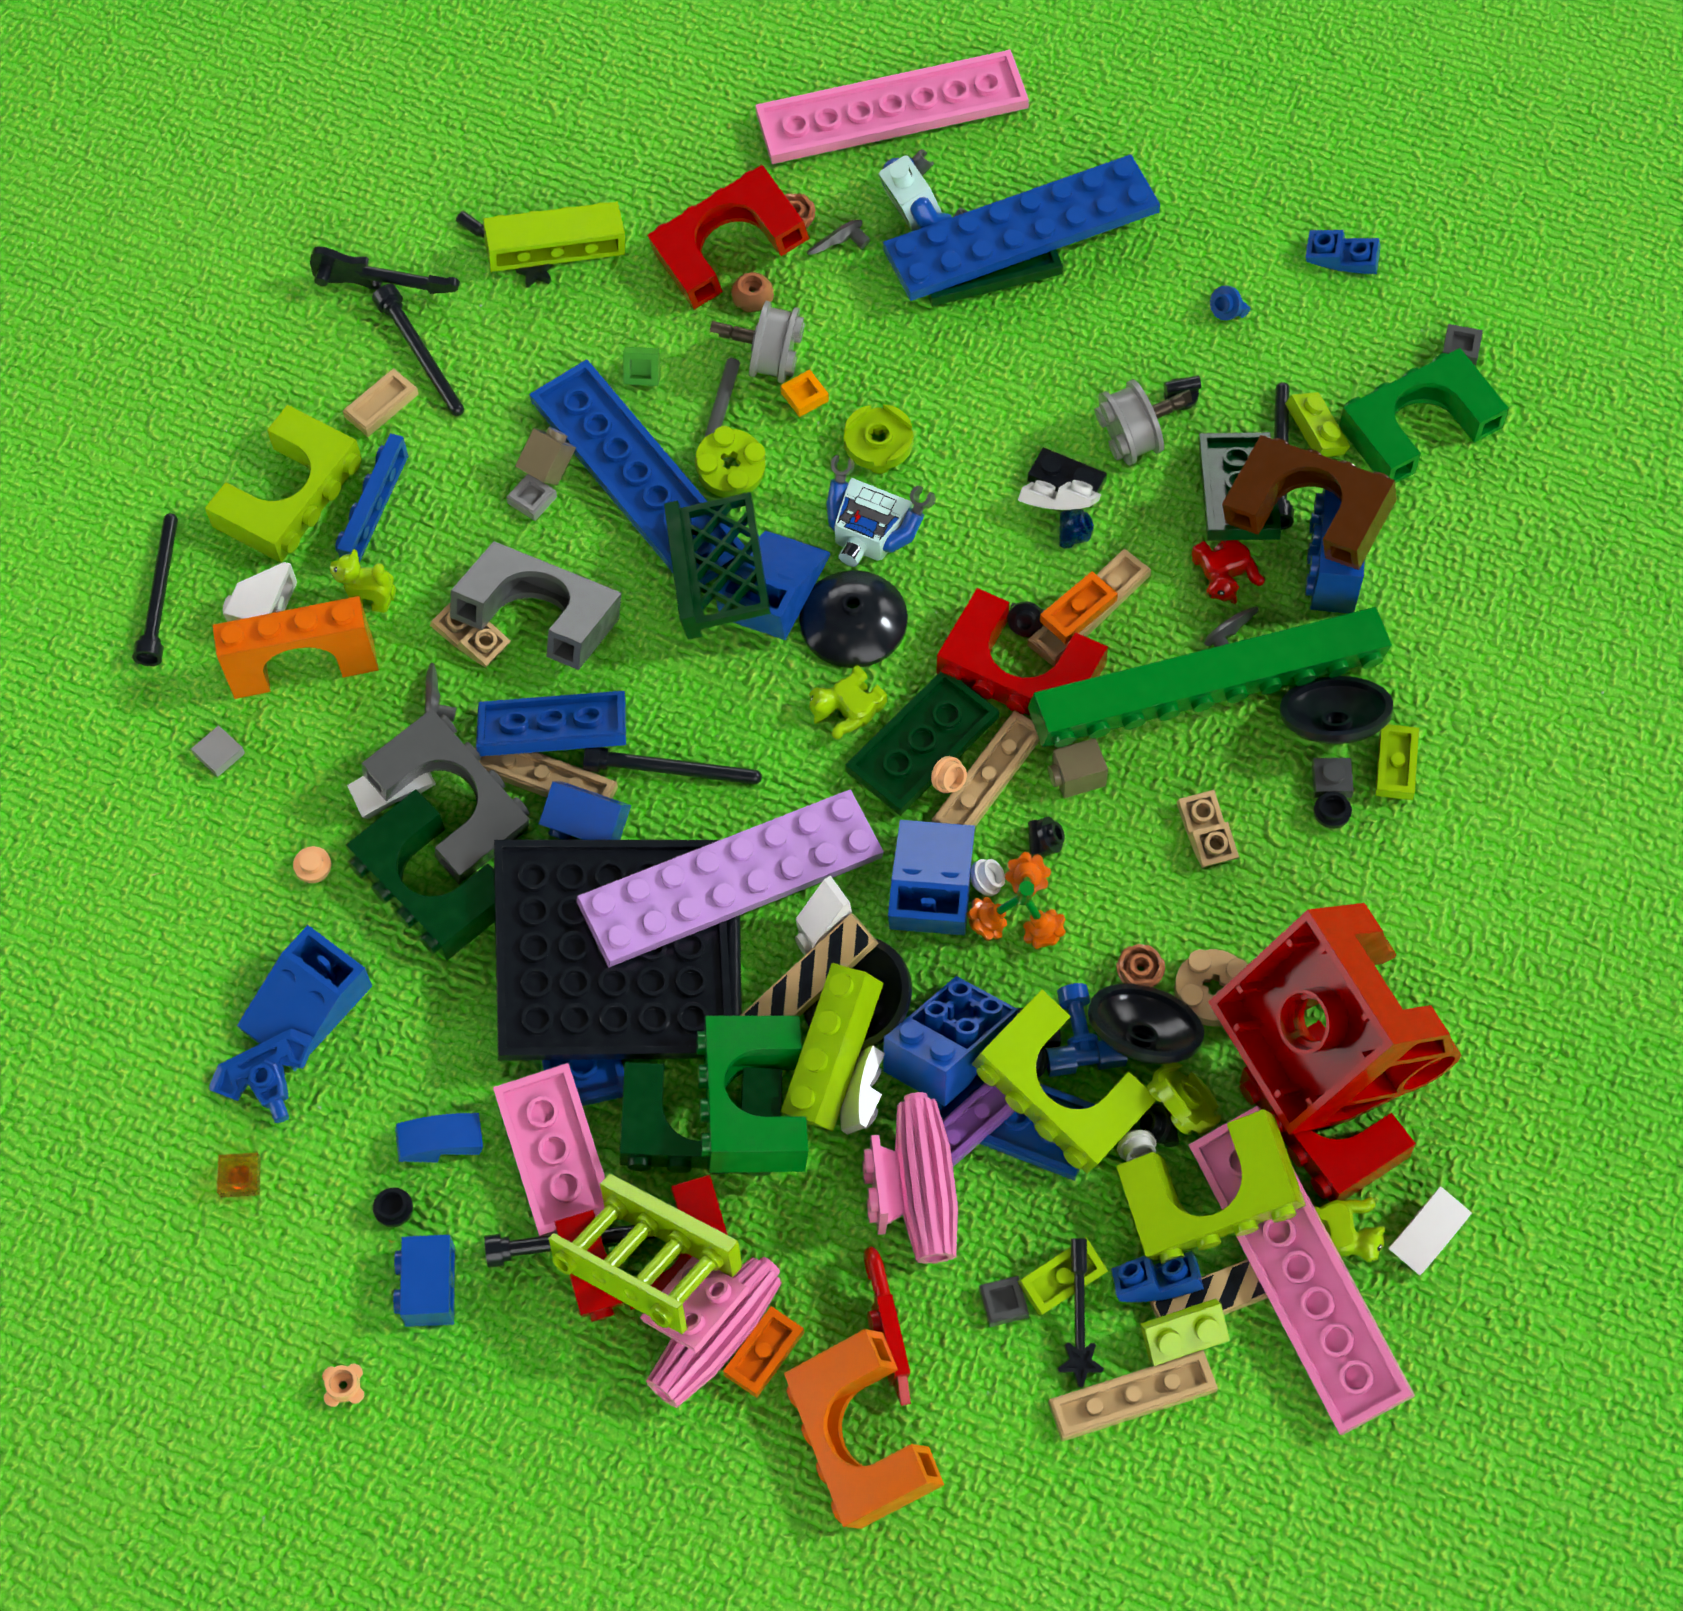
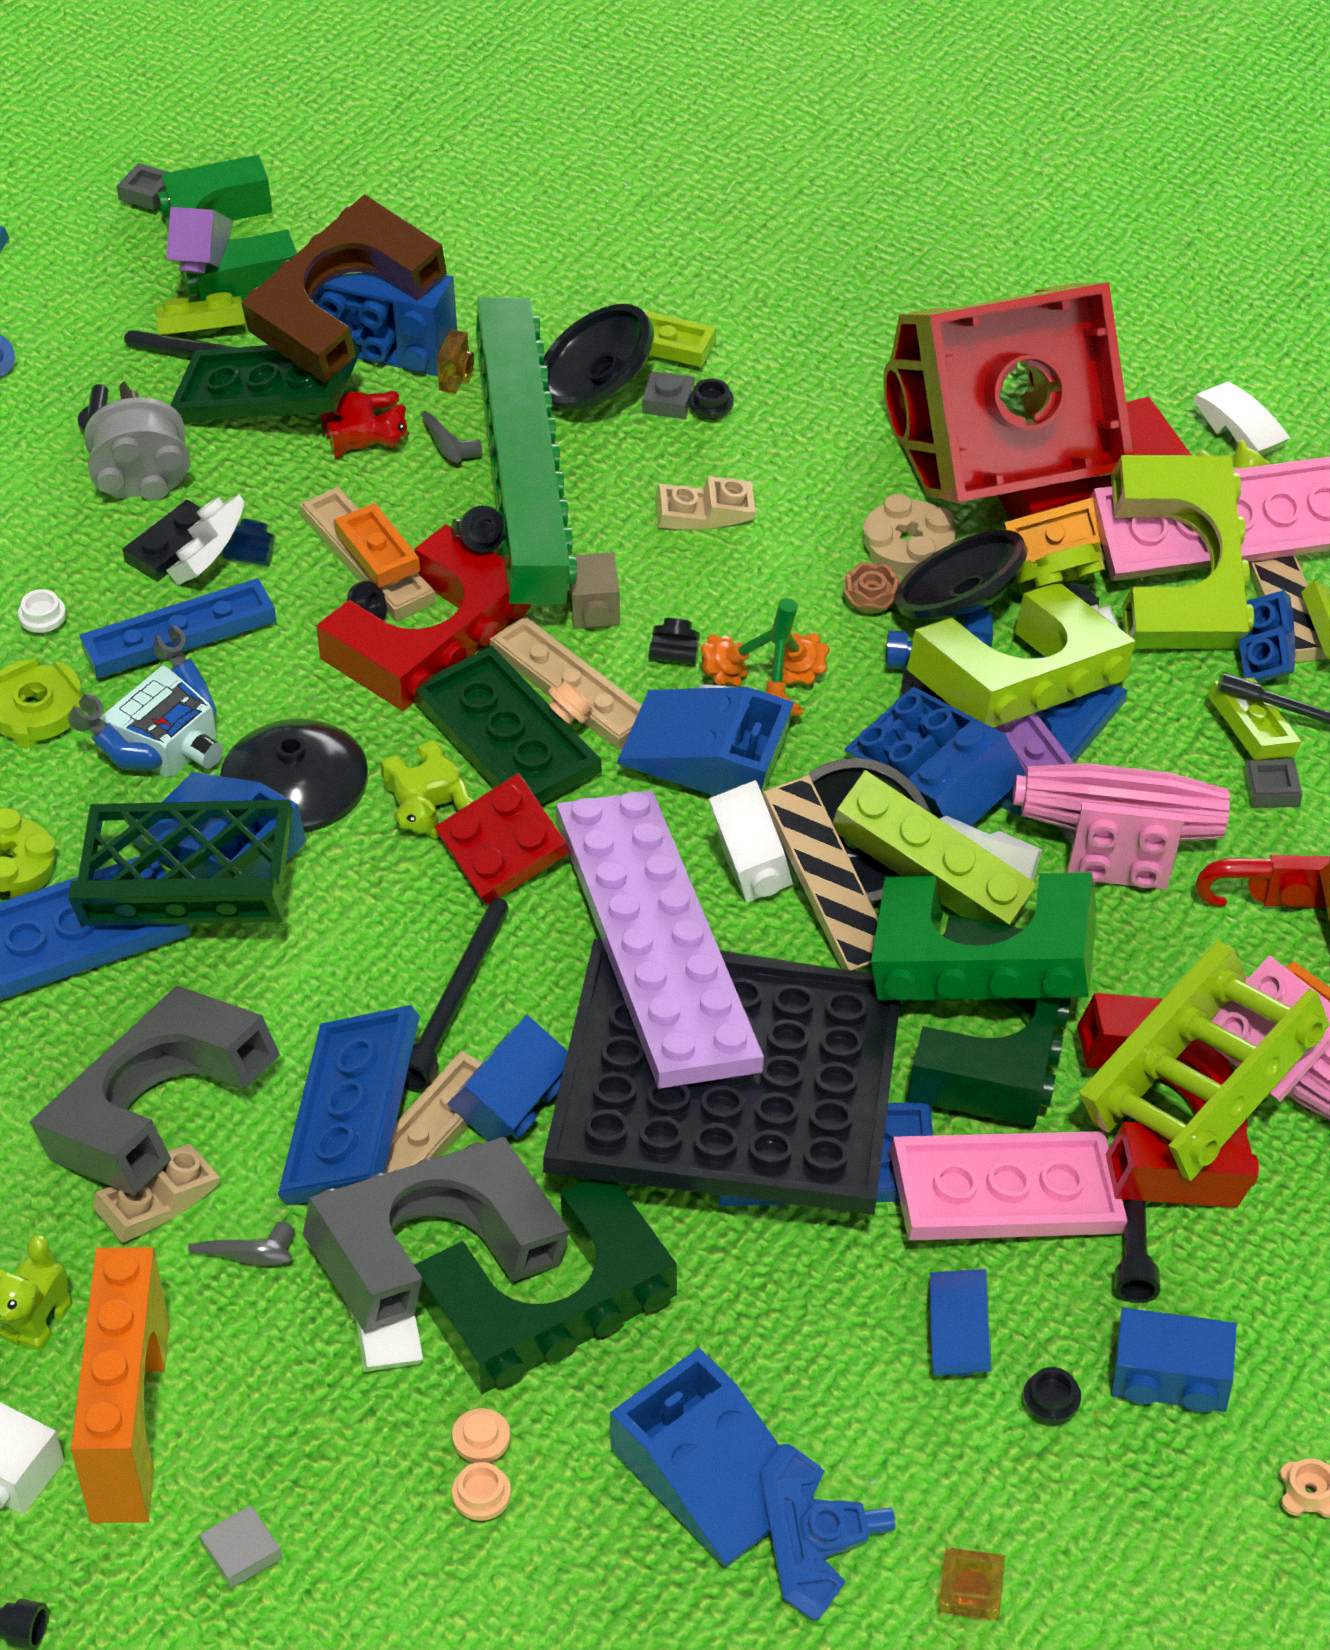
camera: 80 degrees left, 15 degrees down
none -> white plate [18,589,66,633]
none -> blue plate [80,578,277,679]
none -> medium lavender slope [166,207,233,274]
none -> red plate [434,773,571,906]
none -> clear orange plate [437,330,474,394]
none -> black plate [451,506,505,553]
none -> light nougat plate [452,1462,511,1521]
none -> light orange plate [1004,497,1102,563]

